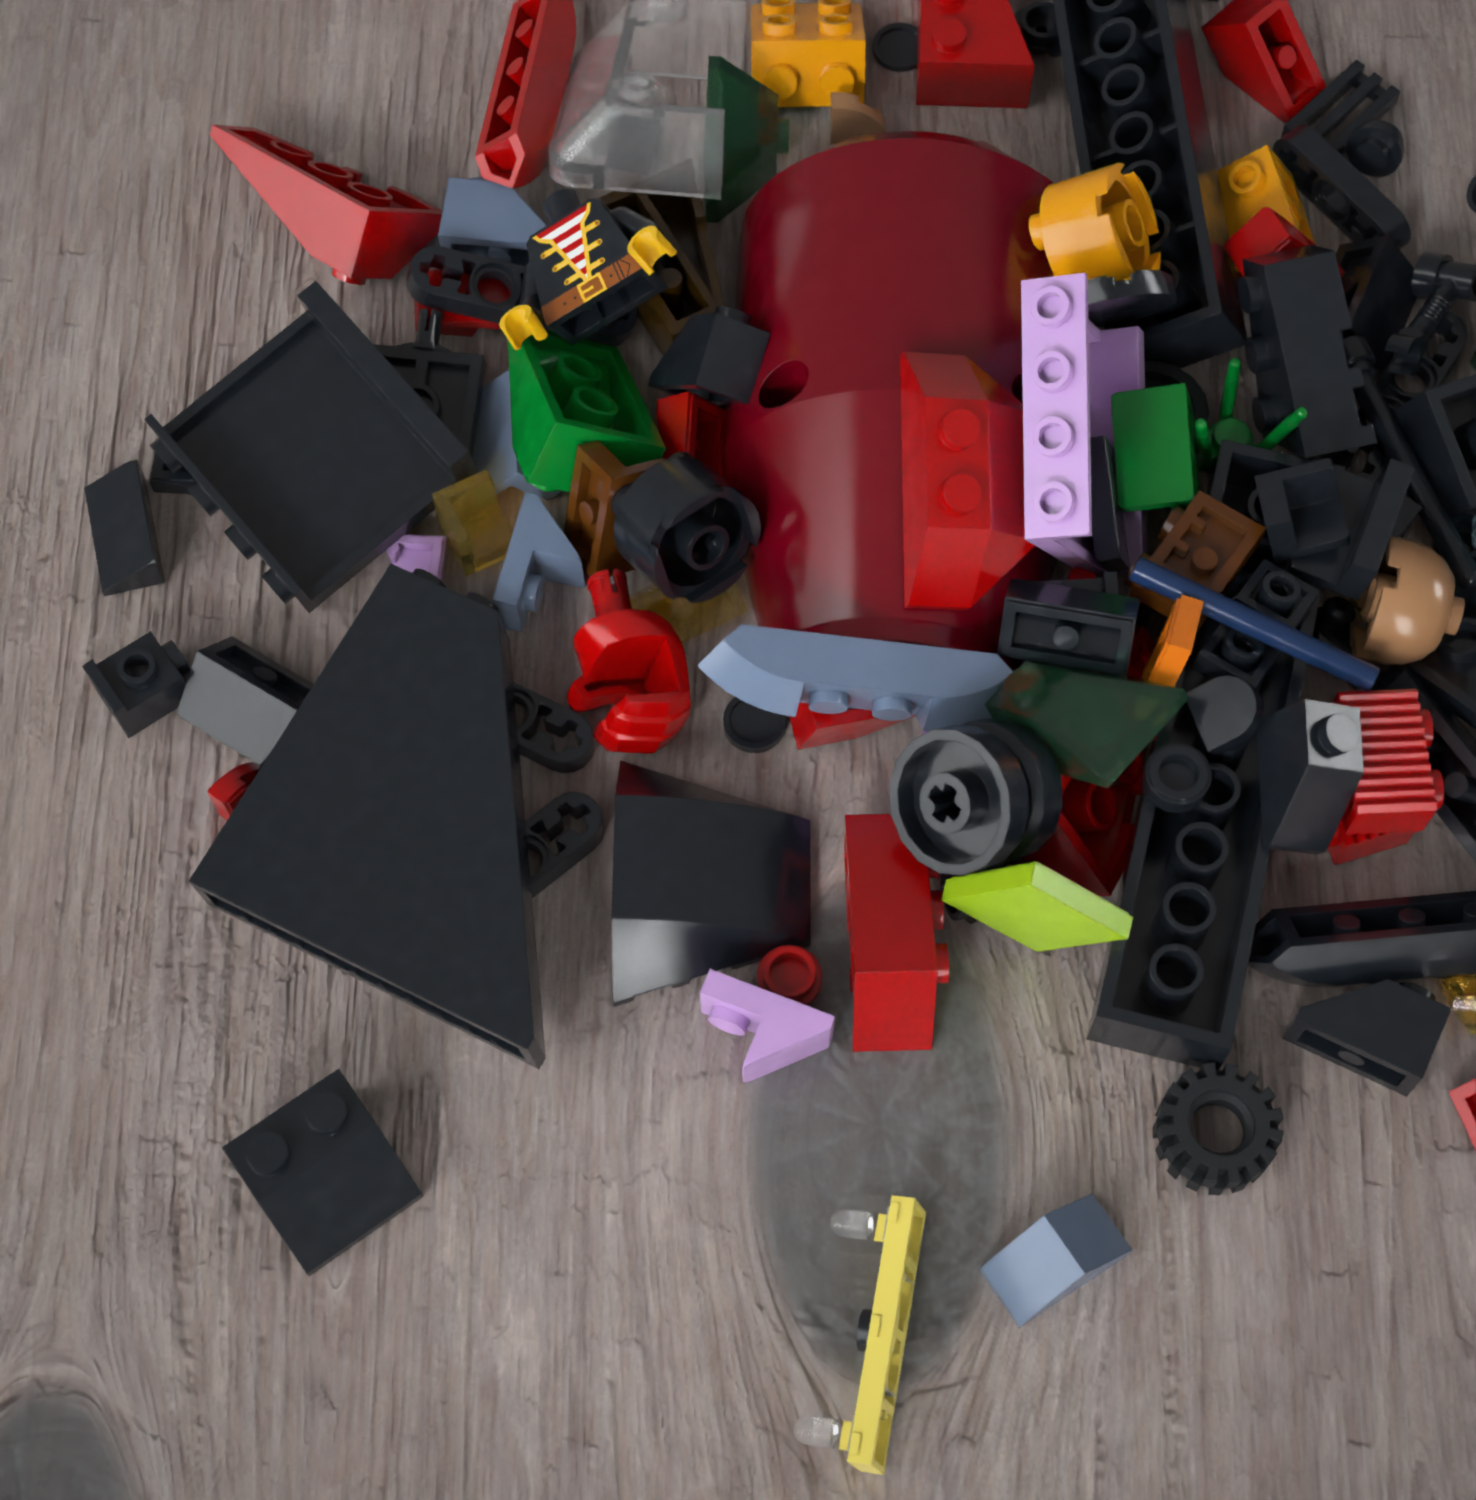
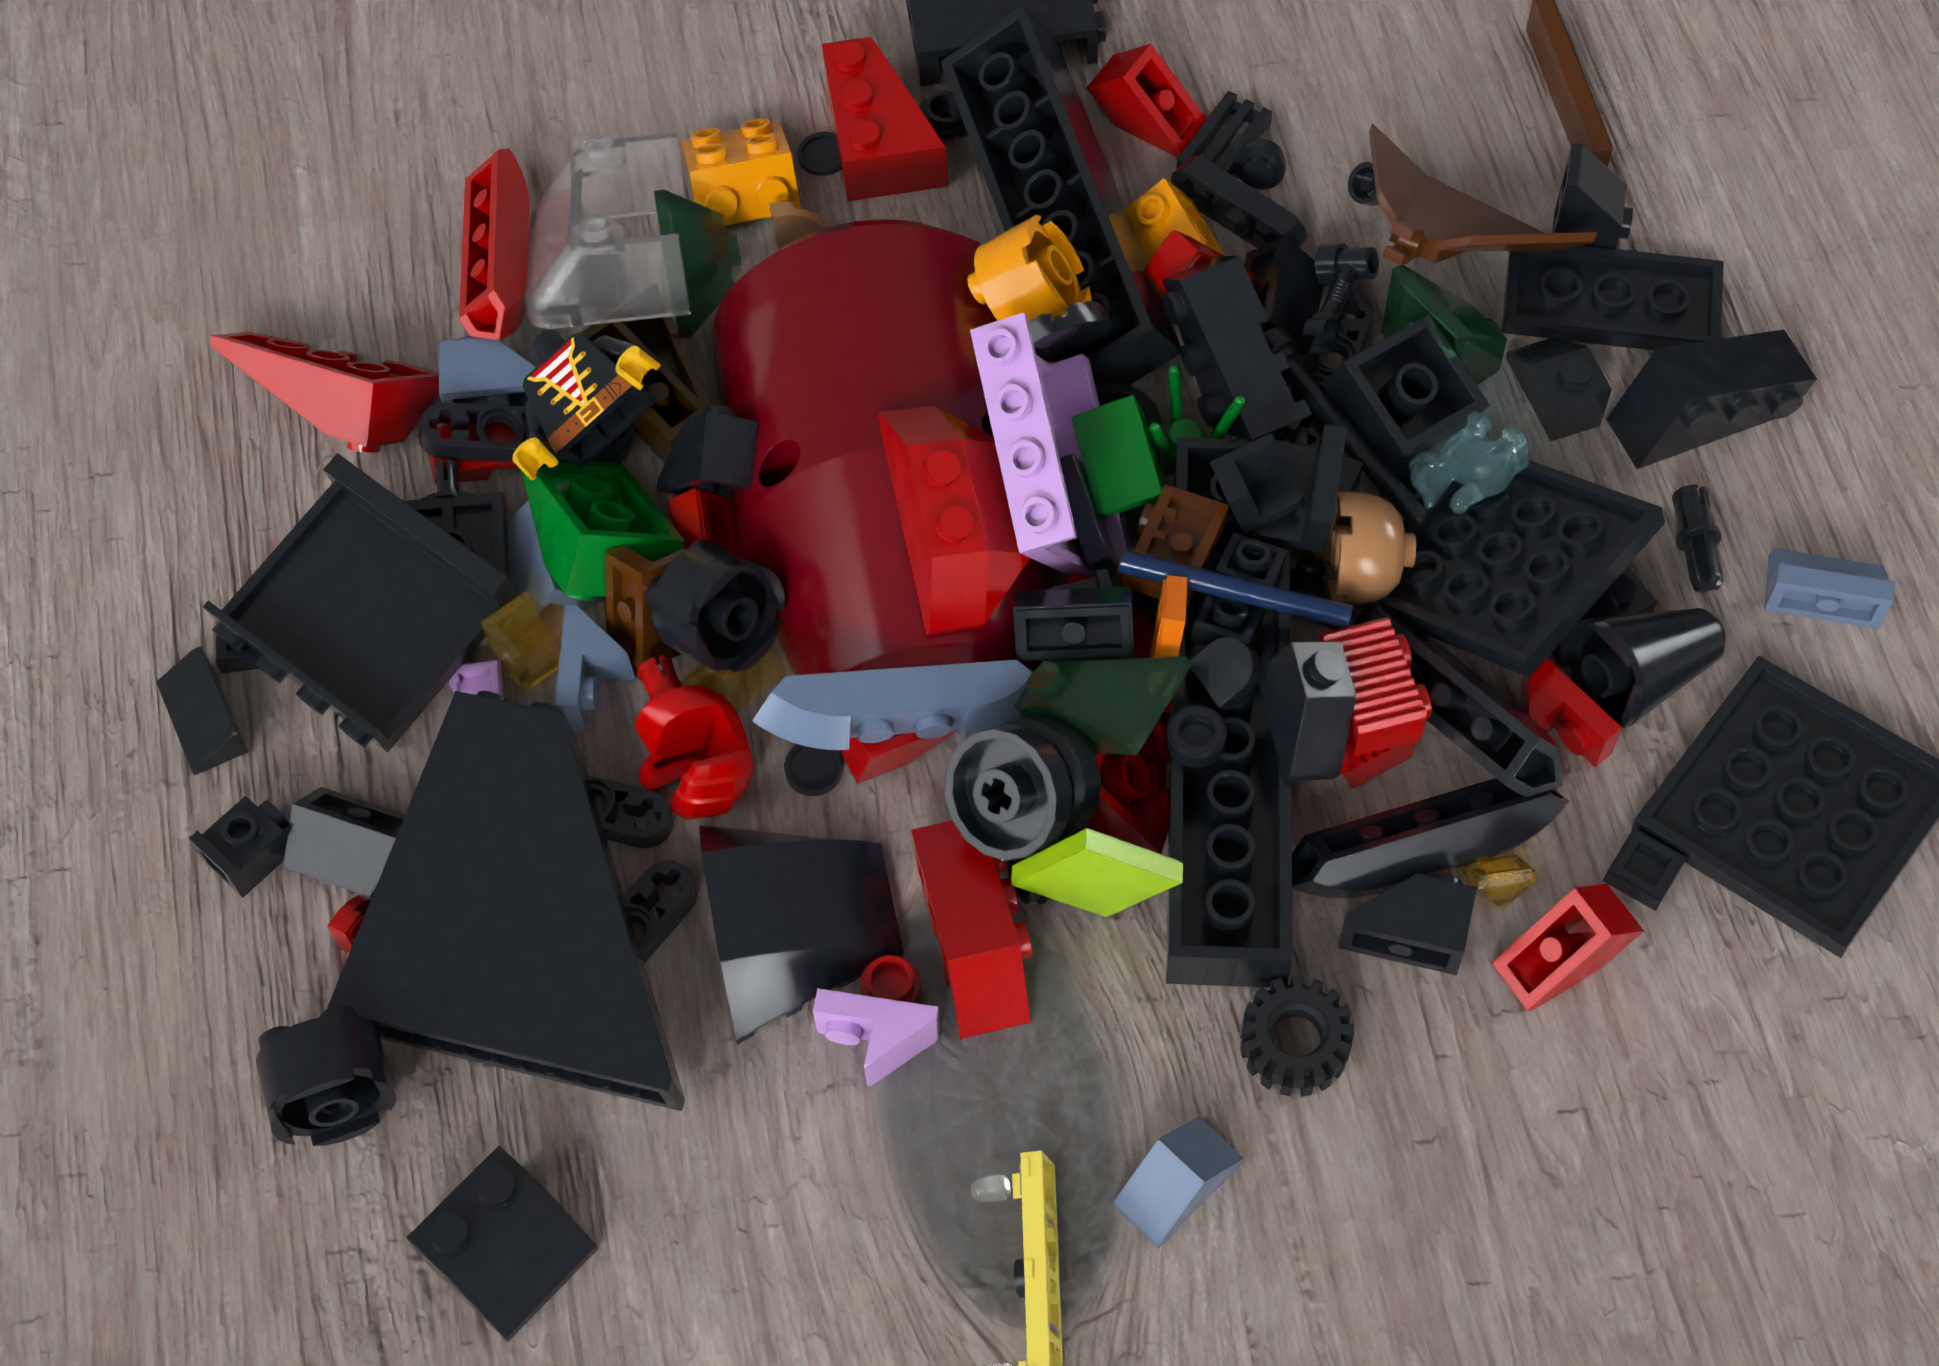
camera: 10 degrees left, 5 degrees down
none -> black brick [256,1005,396,1146]

